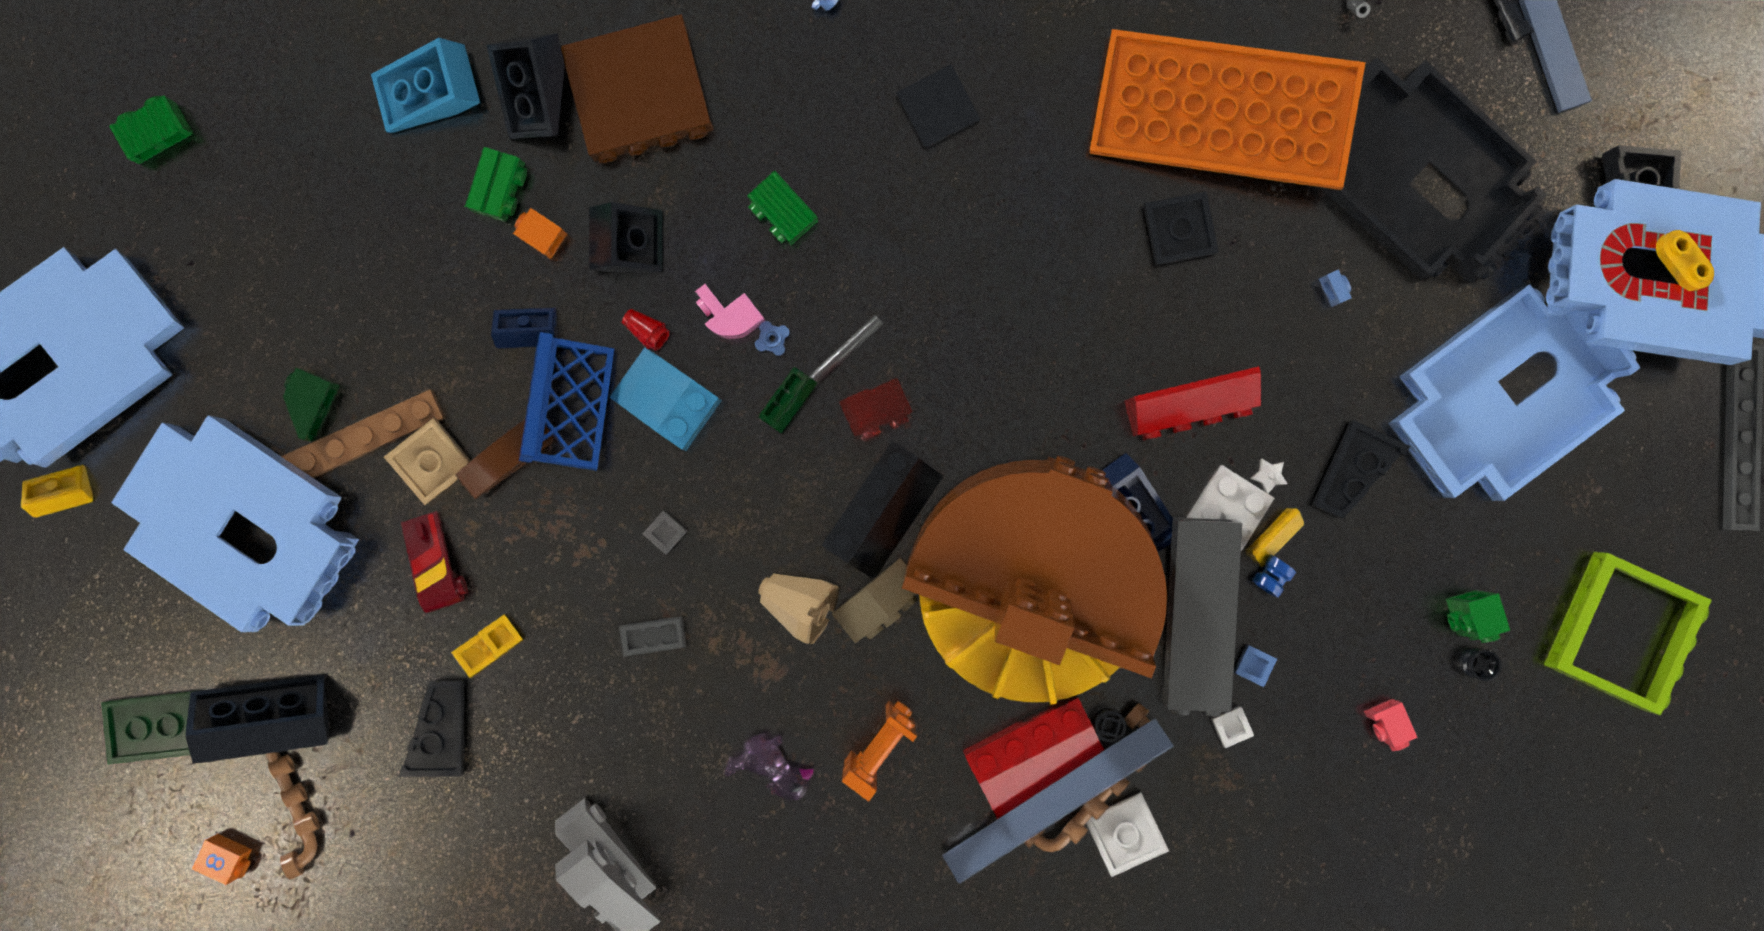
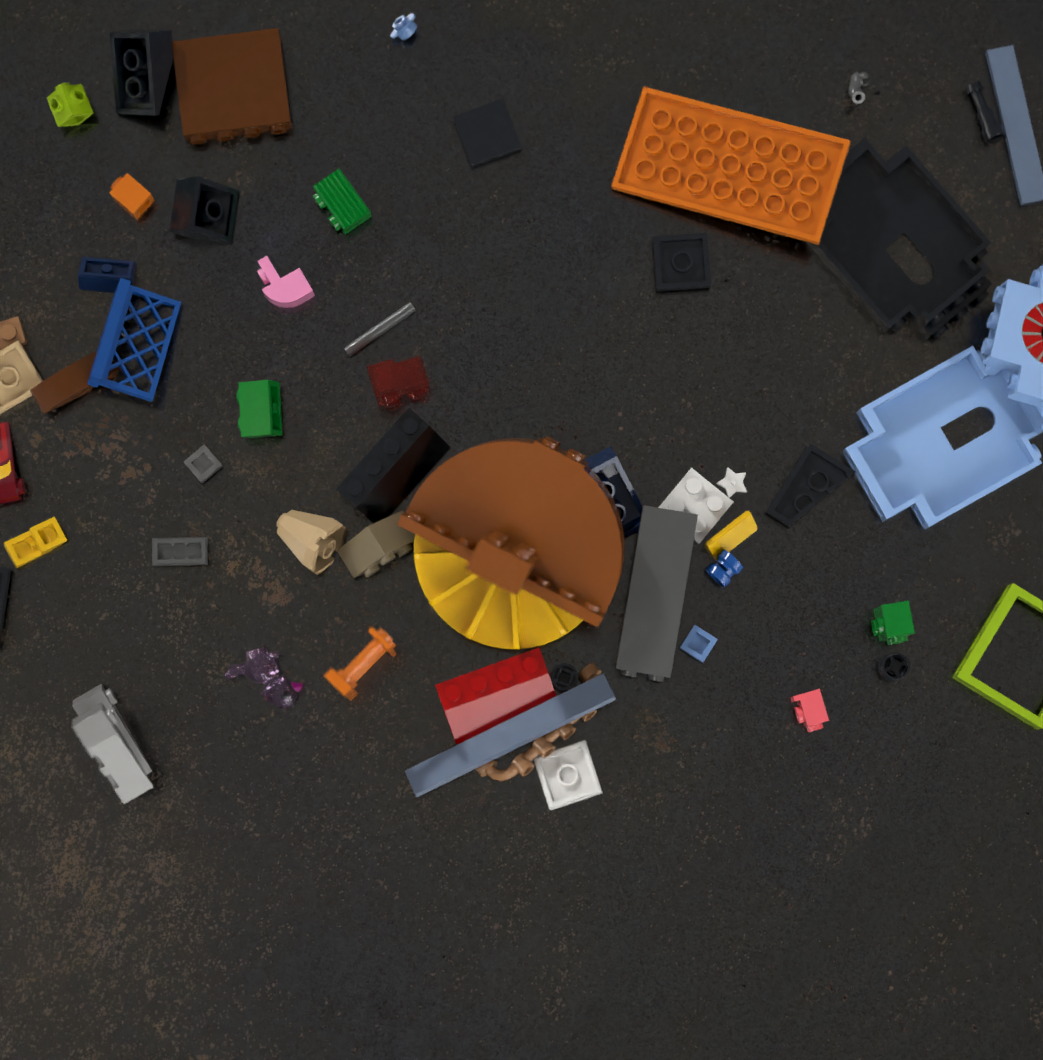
camera: 10 degrees right, 5 degrees down
dark azure slope [371,38,480,133] -> none
green brick [465,147,527,222] -> none
dark azure slope [610,347,722,451] -> none
red cone [622,309,670,351] -> none
medium blue plate [755,321,789,356] -> none
dark green plate [758,367,817,433] -> none
red slope [1125,366,1261,441] -> none
white plate [1211,705,1254,748] -> none
medium blue plate [1319,269,1351,307] -> none
none -> lime brick [47,82,93,127]
none -> green brick [236,380,283,438]

